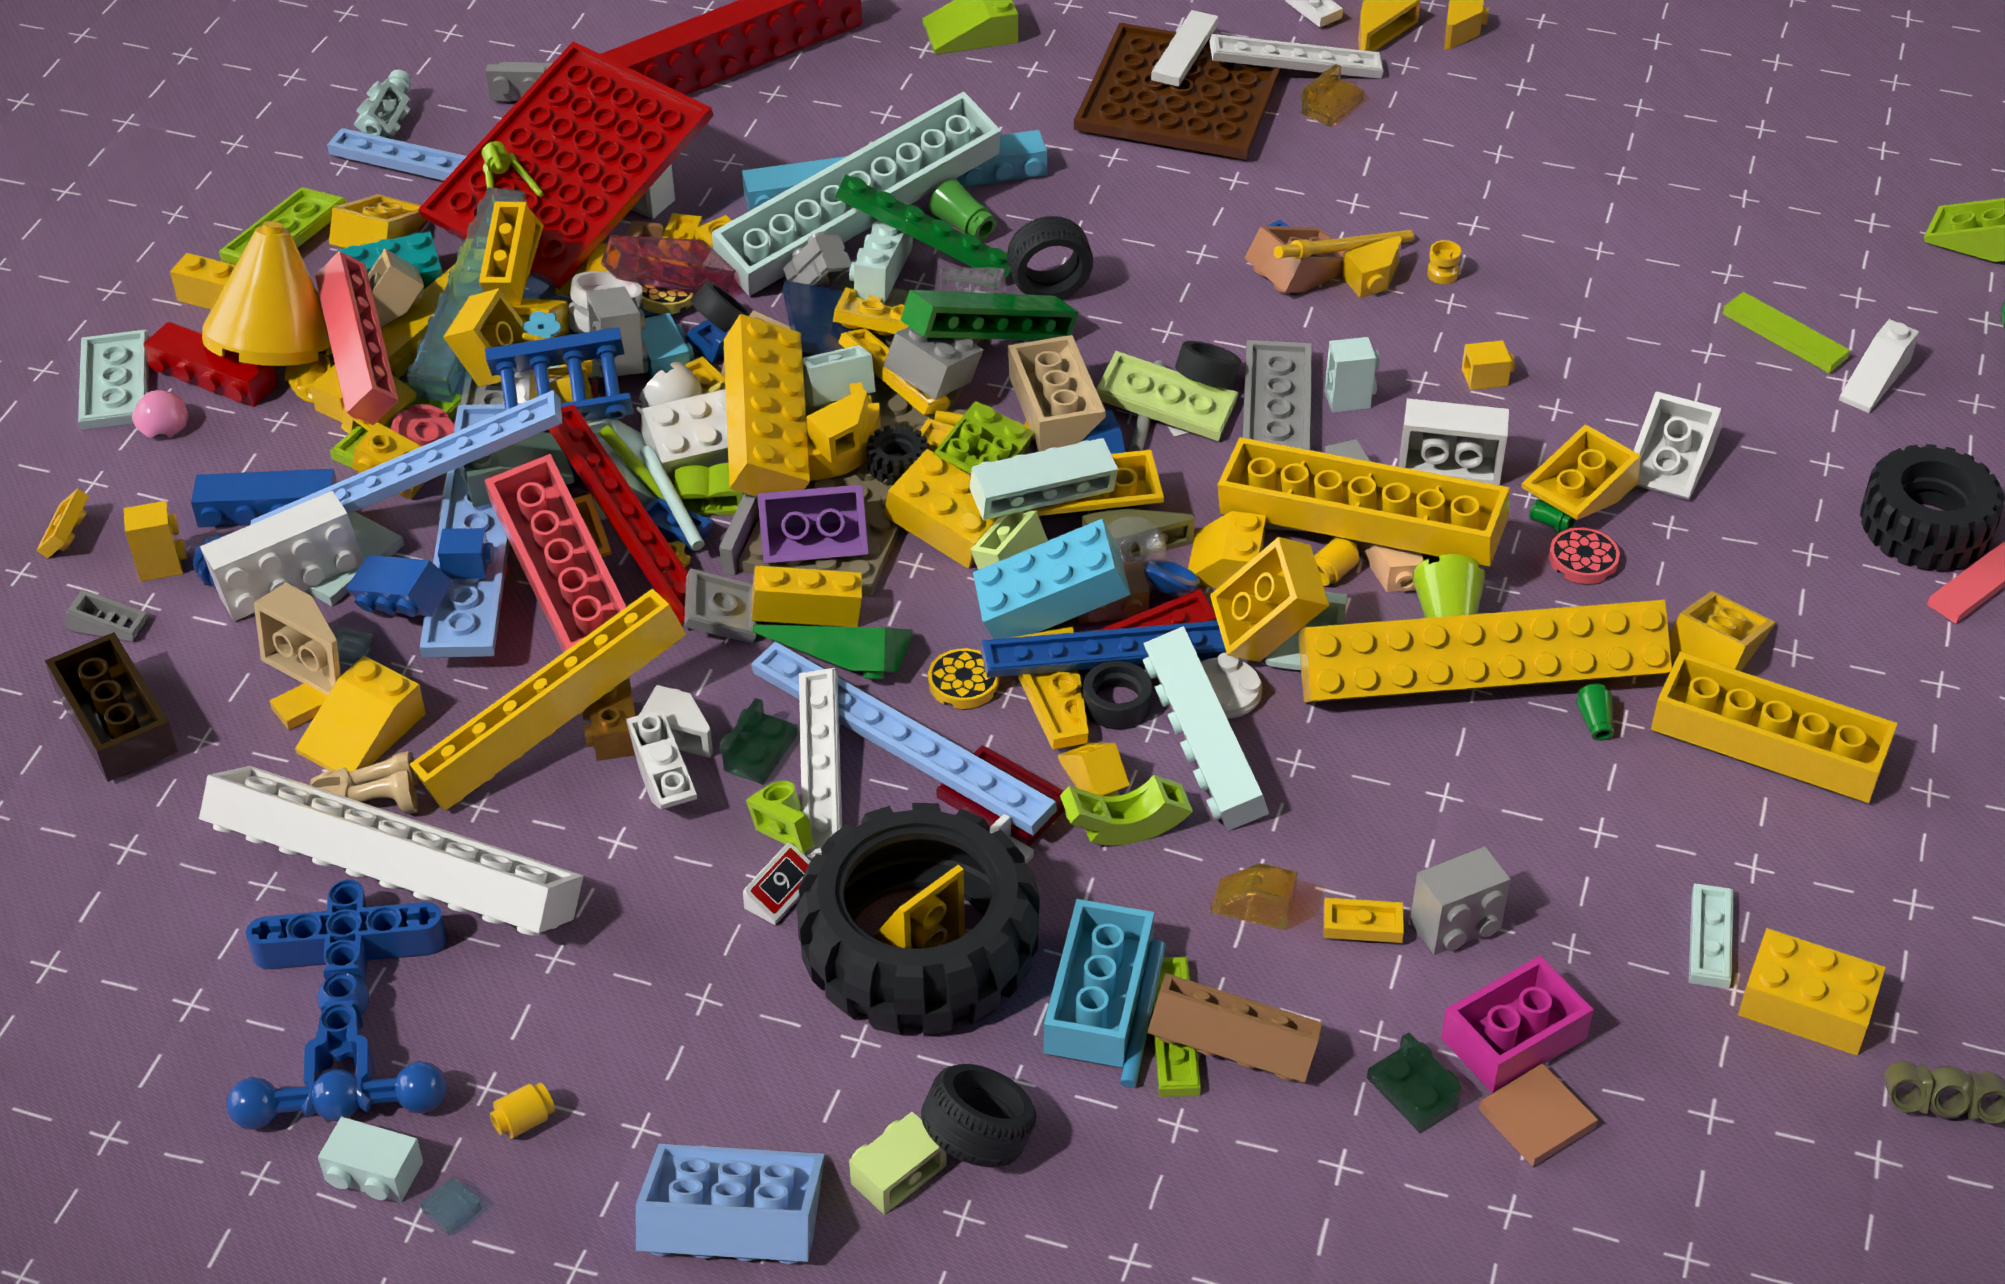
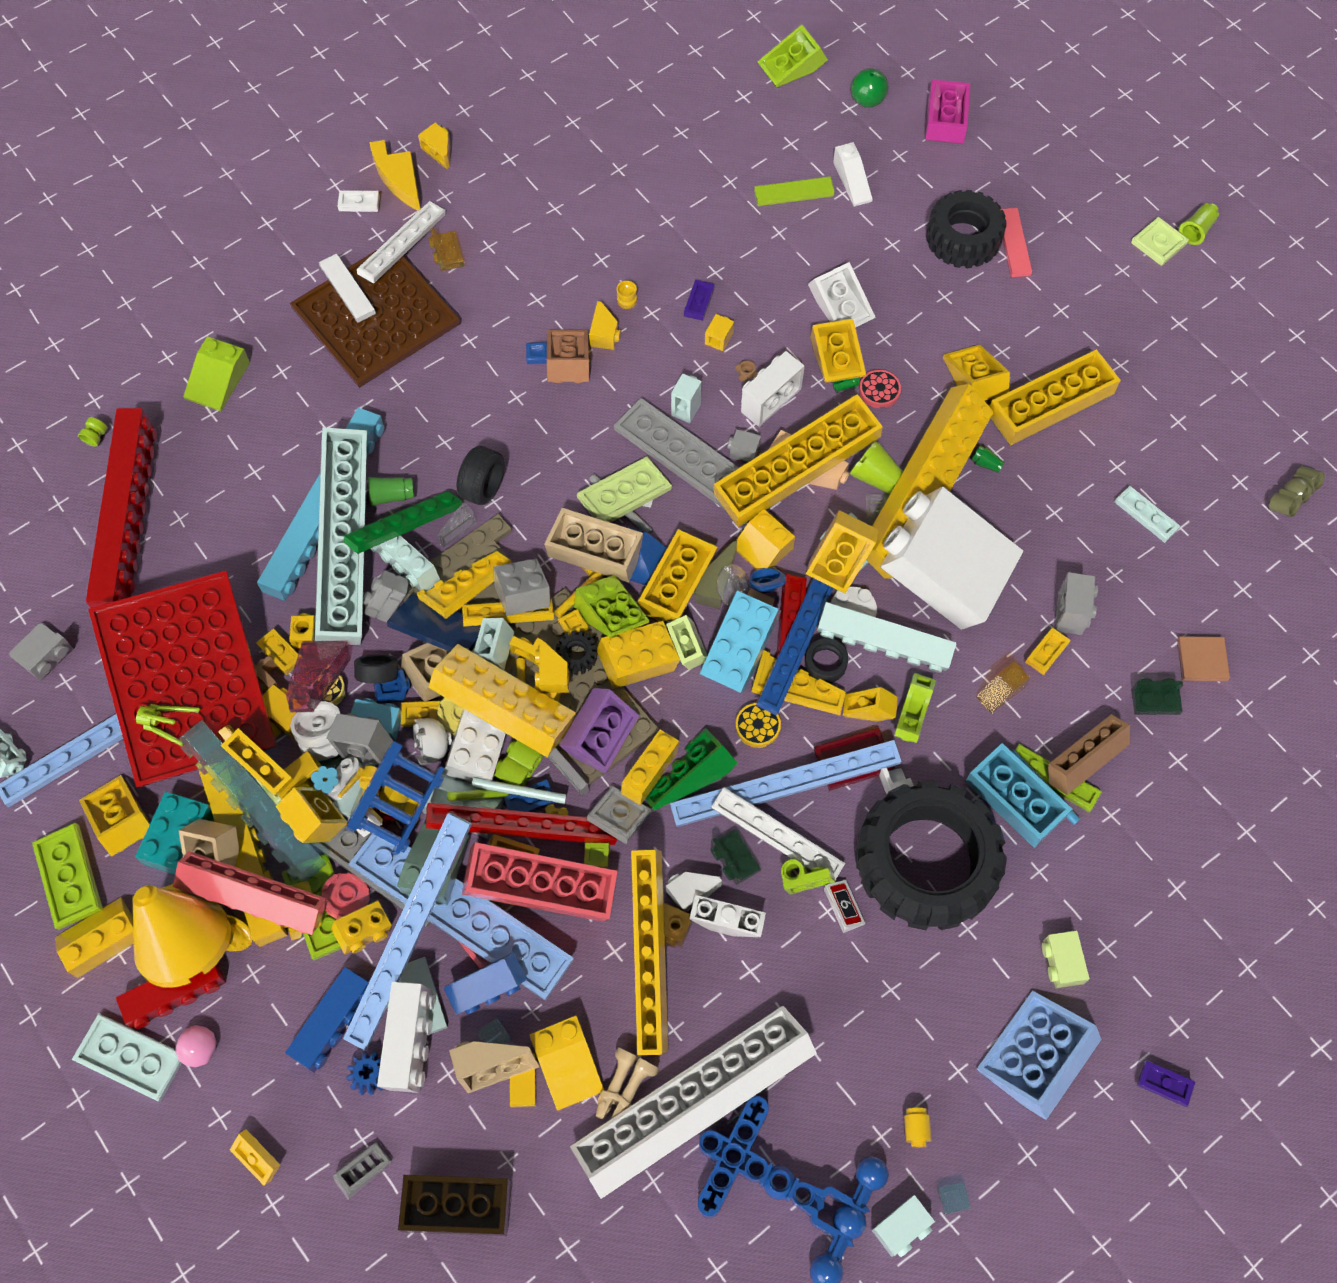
camera: 55 degrees left, 20 degrees up
yellow brick [123,501,188,582] -> none
blue brick [438,528,494,579] -> none
yellow slope [874,865,965,949] -> none
green brick [900,290,1079,340] -> none
black tyre [921,1064,1037,1167] -> none
light aqua brick [970,438,1118,520] -> none
black tyre [1175,341,1241,388] -> none
yellow bar [1274,230,1414,260] -> none
yellow brick [1314,537,1359,586] -> none
dark pink brick [1441,955,1594,1094] -> none
yellow brick [1738,928,1886,1056] -> none
none -> dark purple plate [684,279,715,321]
none -> white brick [880,487,1023,630]

